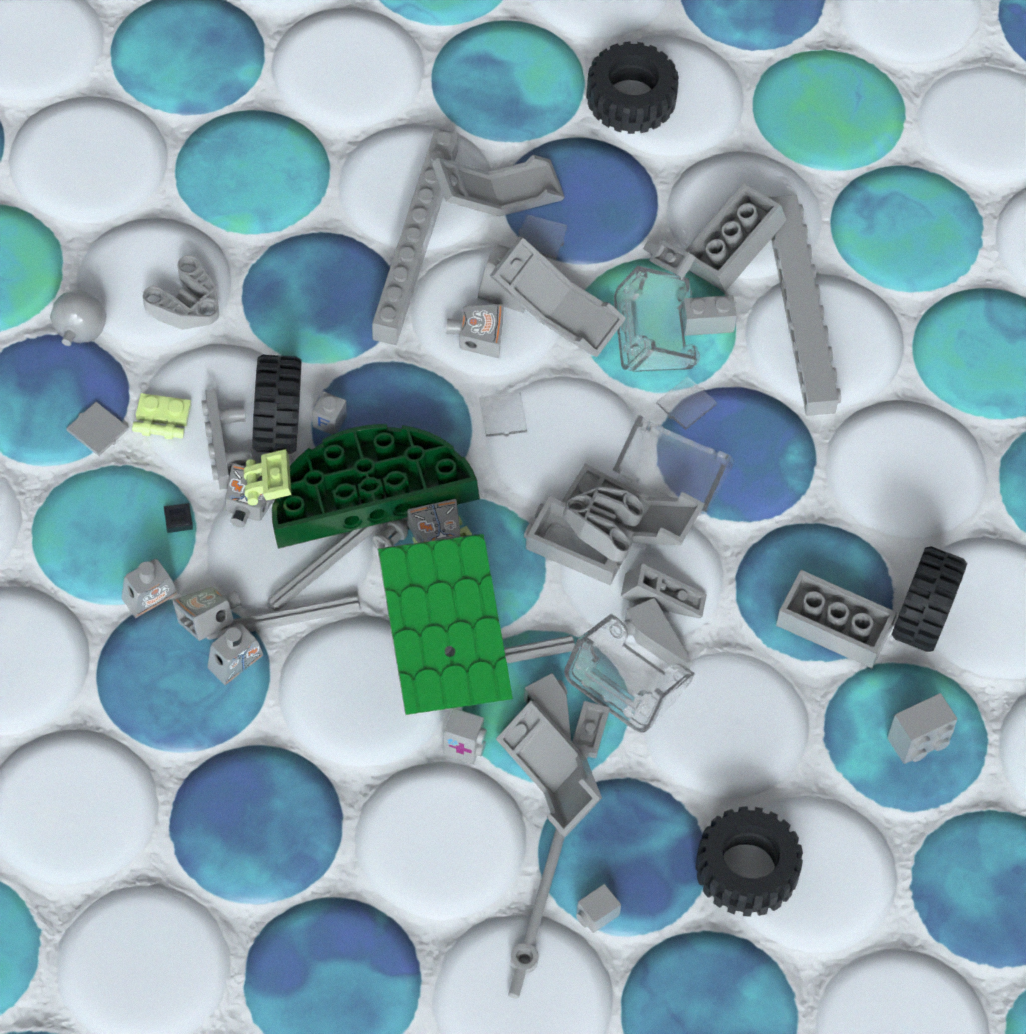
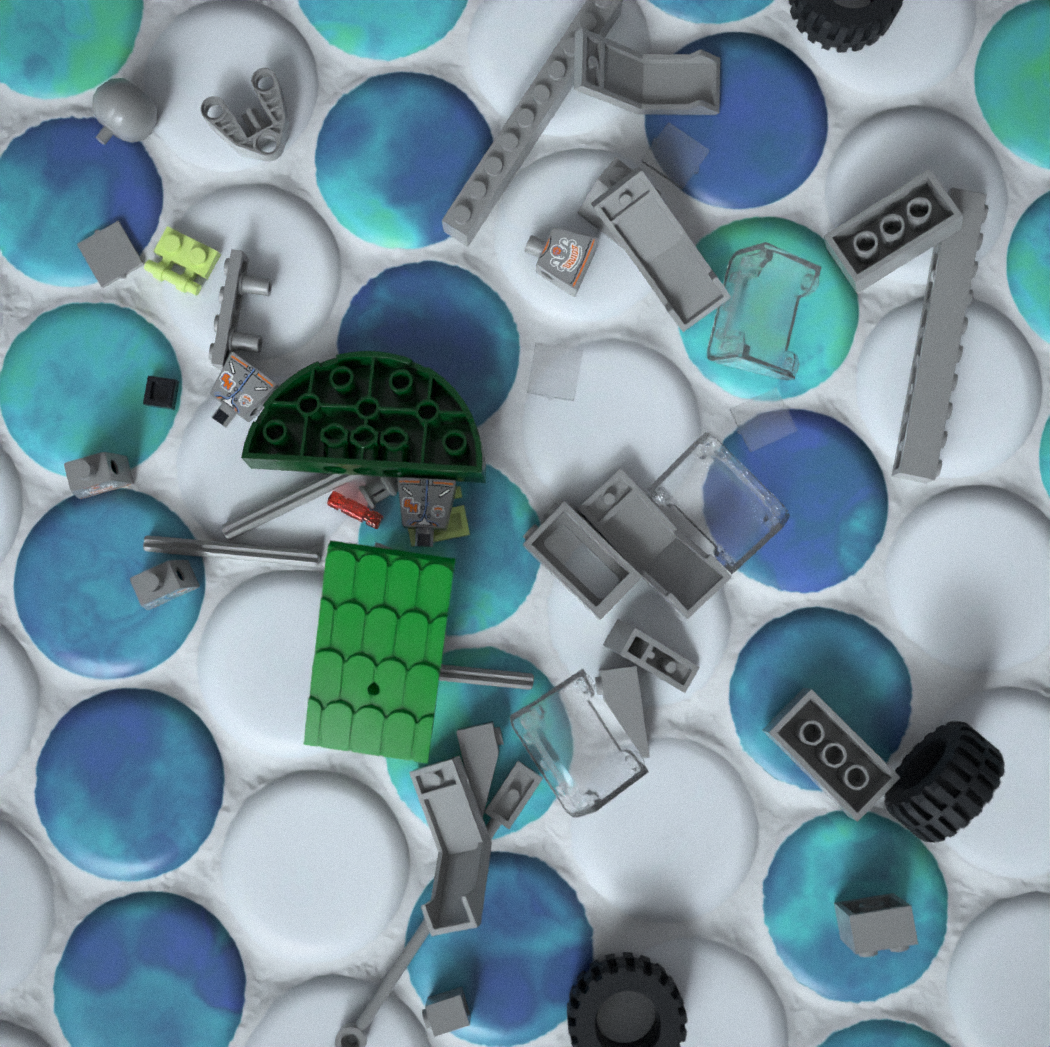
camera: 25 degrees right, 25 degrees up
light grey torso [172,587,241,641] -> none
yellowish green plate [244,449,291,505] -> none
black tyre [252,354,302,454] -> none
light grey brick [312,391,347,435] -> none
light grey brick [443,708,487,765] -> none
light grey connector [563,486,644,562] -> none
light grey hinge [643,240,696,278] -> none
light grey brick [682,295,737,336] -> none
none -> clear red axle [327,491,383,529]

